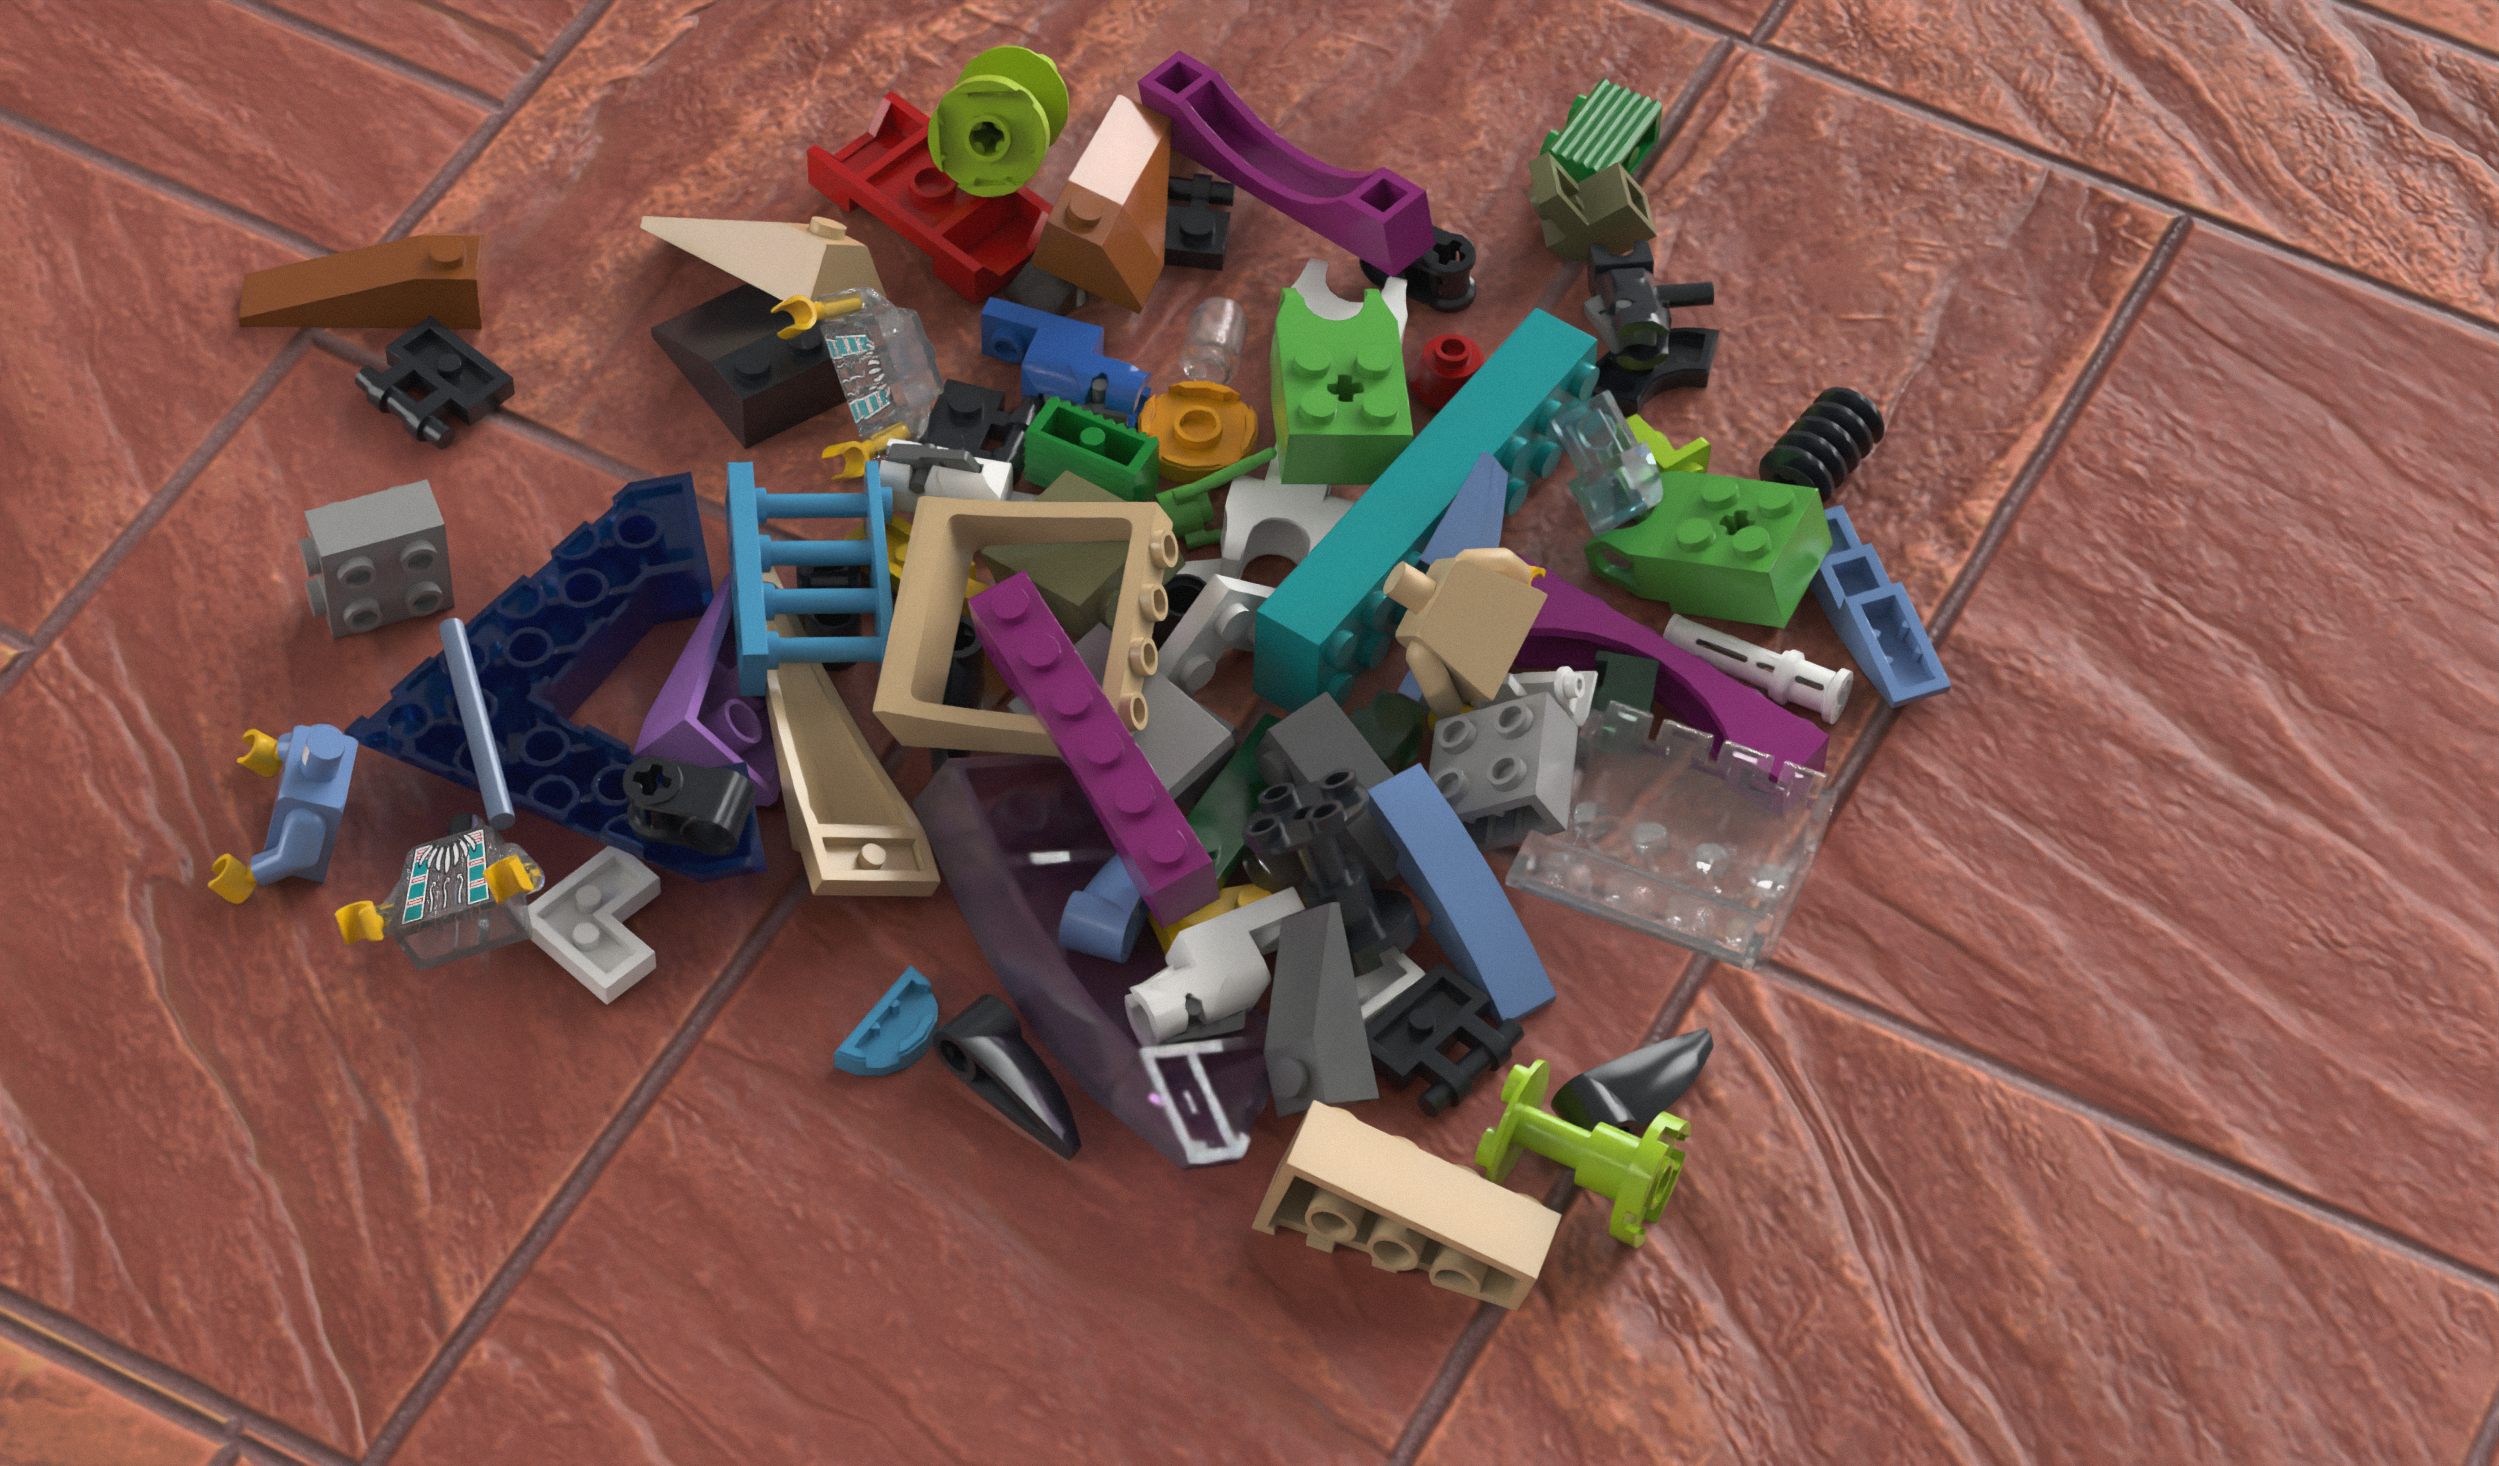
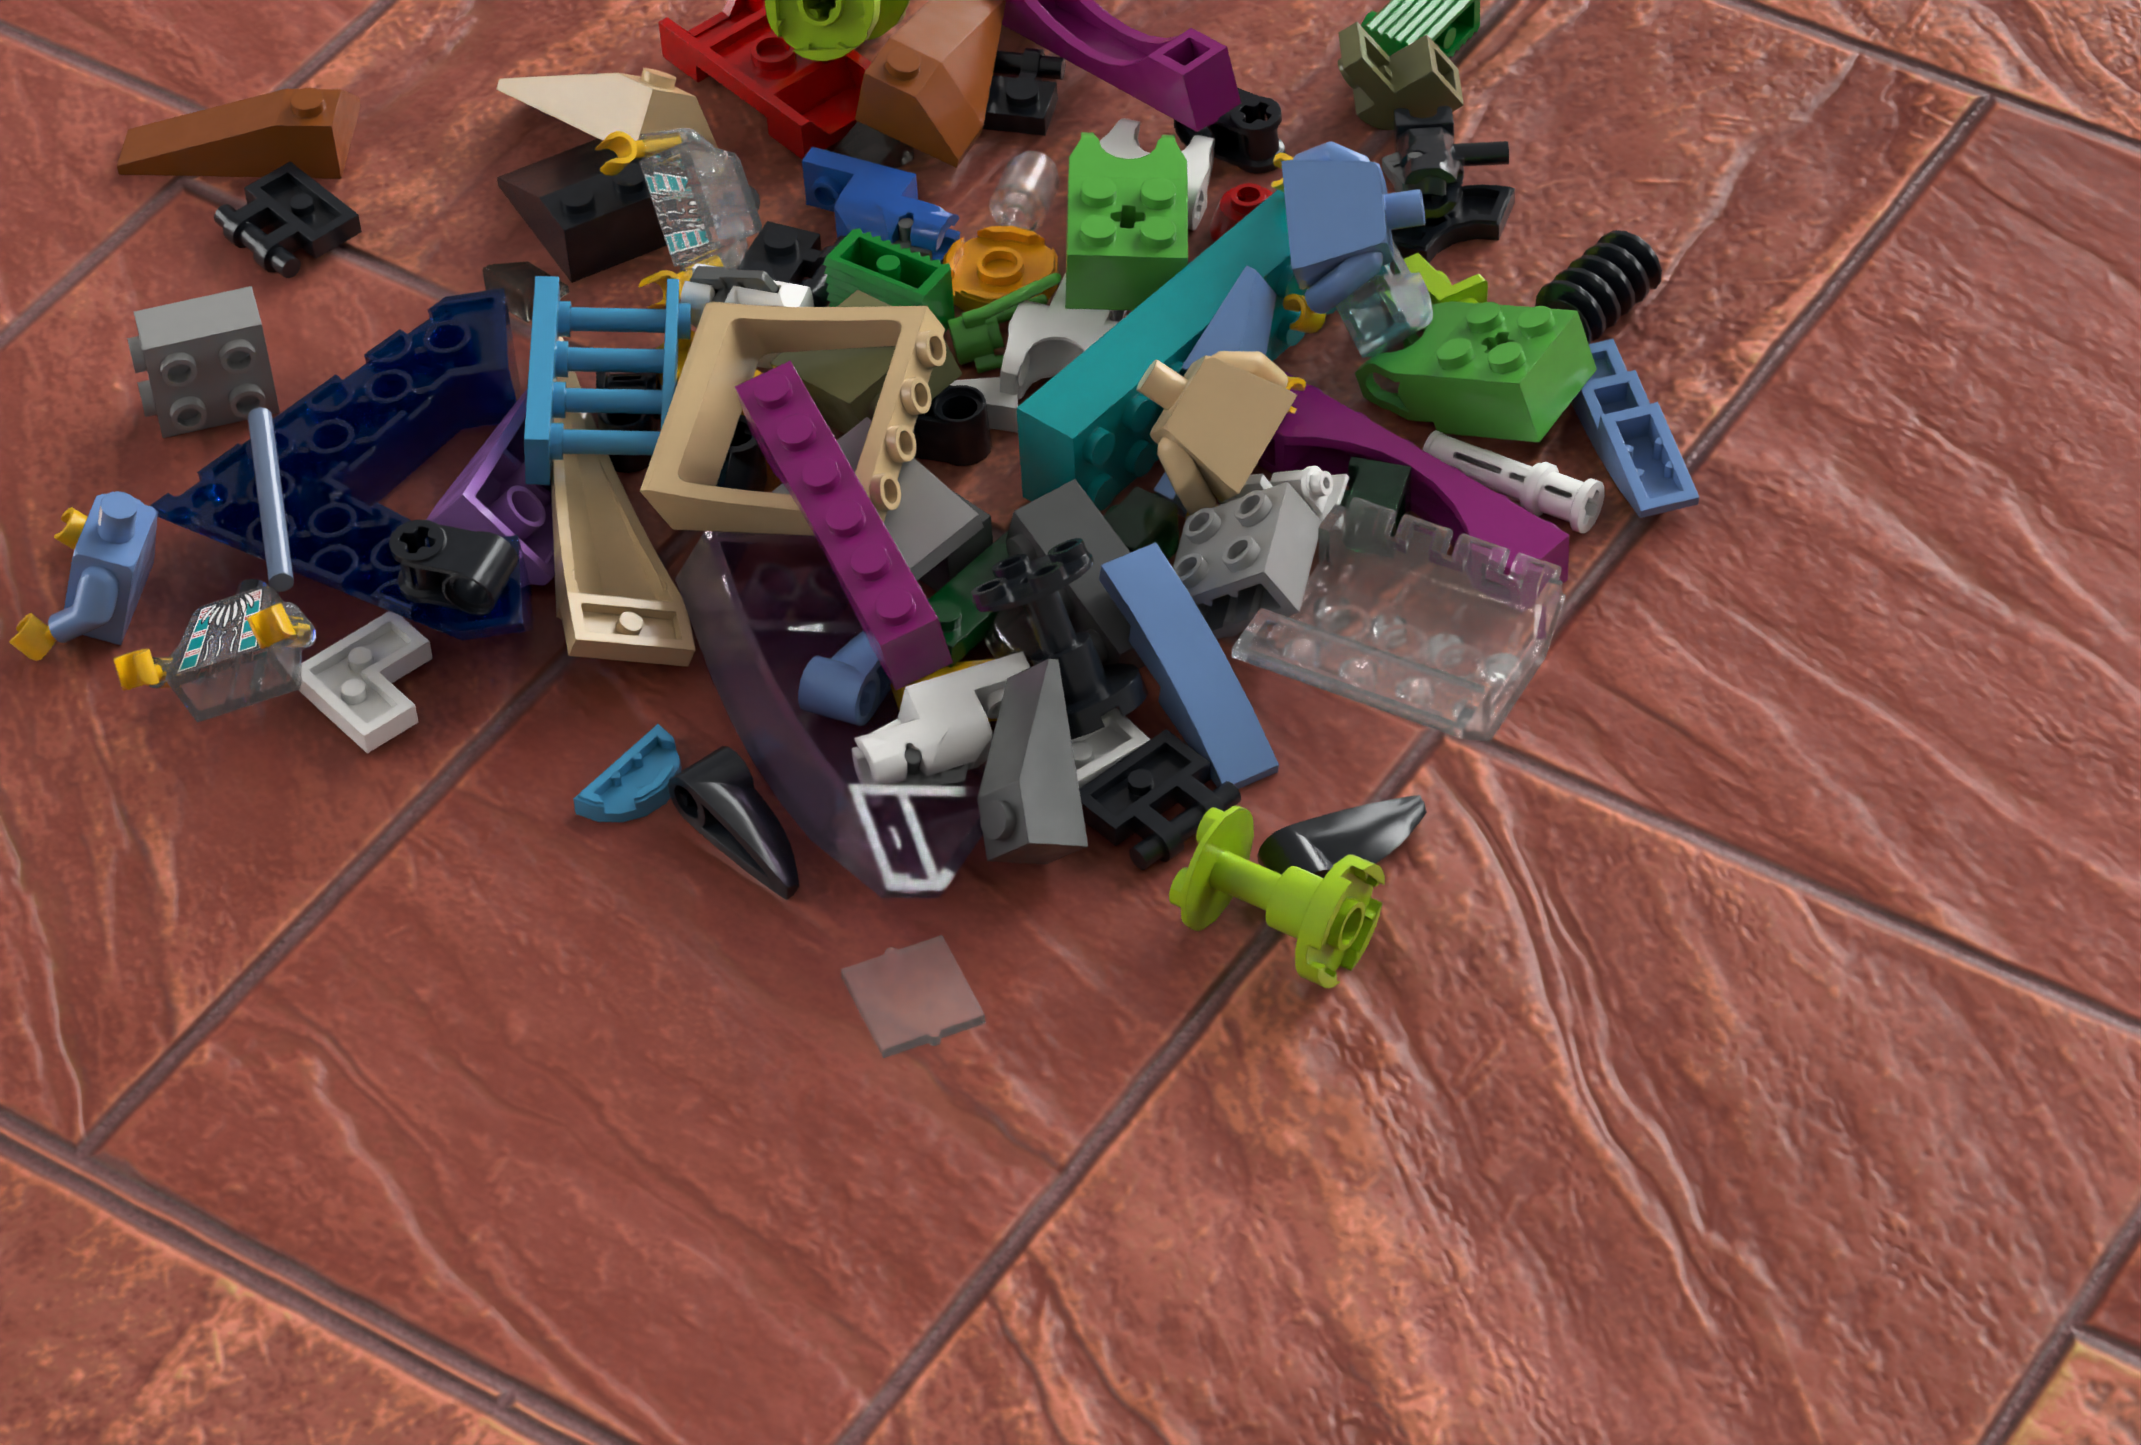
camera: 10 degrees right, 5 degrees down
white plate [1157,574,1276,696] -> none
tan wedge [1251,1100,1562,1311] -> none
none -> clear smoke slope [482,261,569,323]
none -> clear piece [841,935,986,1058]
none -> medium blue torso [1271,141,1425,334]

